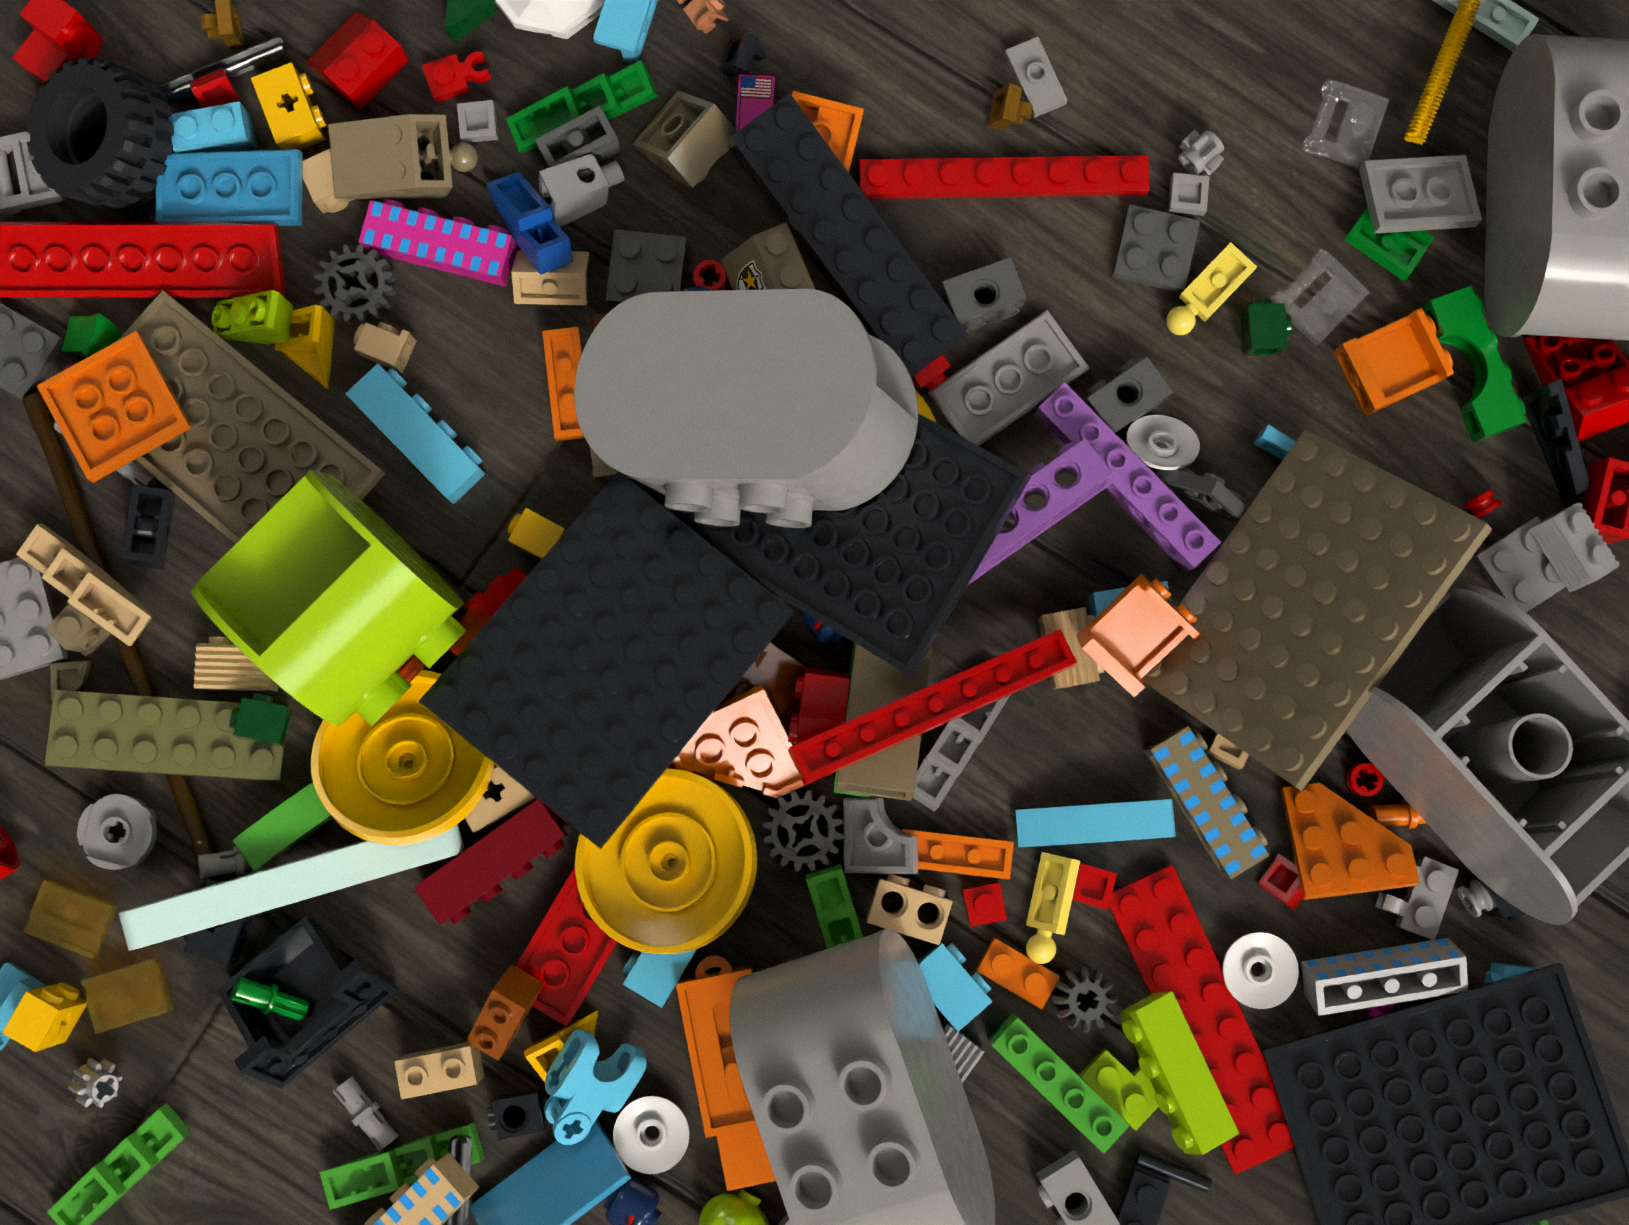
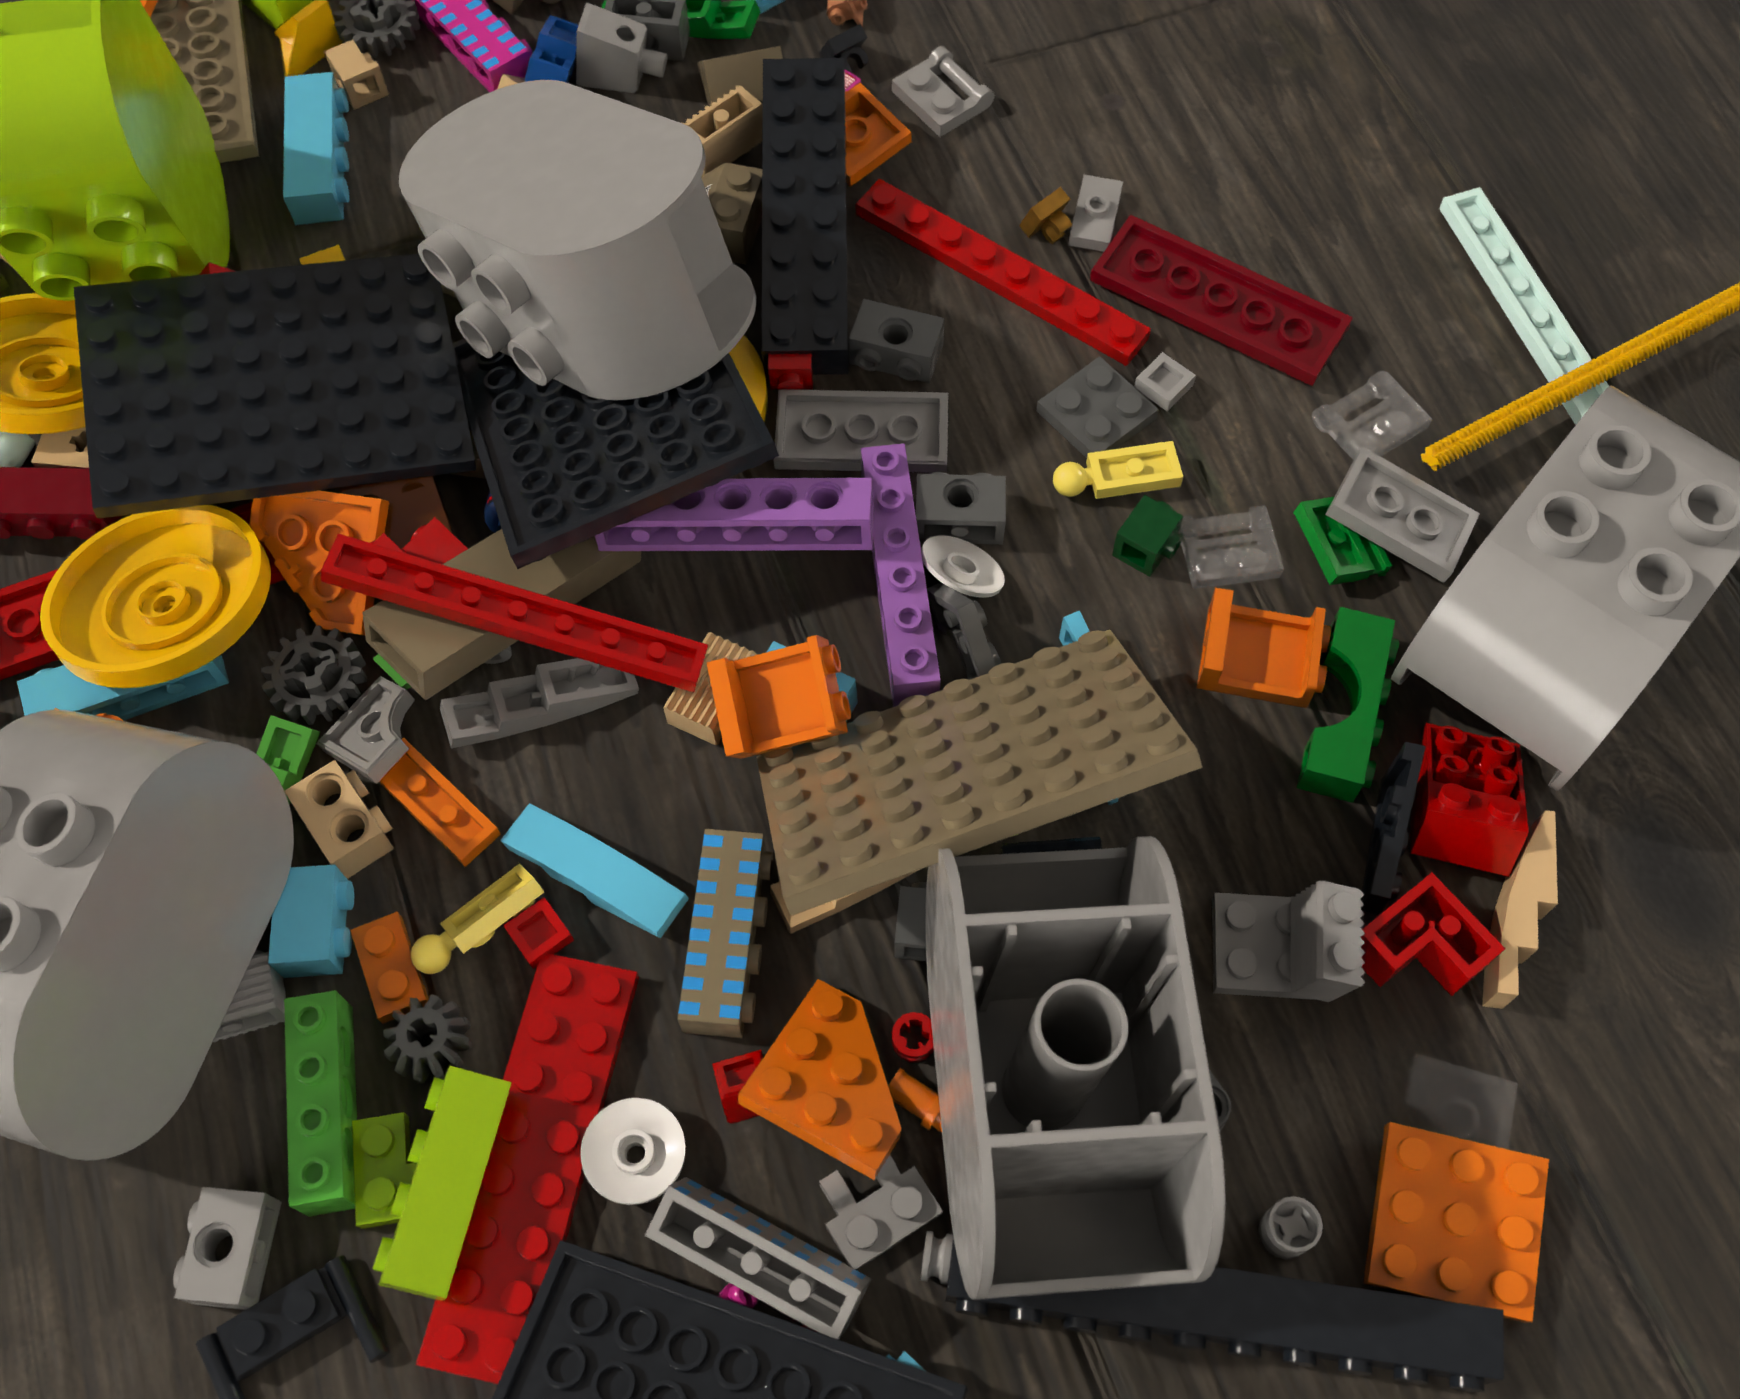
camera: 40 degrees right, 20 degrees down
red plate [962,882,1007,927] -> none
light grey gear [1179,130,1224,176] -> none
red bush [1463,488,1502,519] -> none
none -> tan brick [682,86,763,176]
none -> light grey plate [892,46,995,137]
none -> dark red plate [1090,214,1353,386]

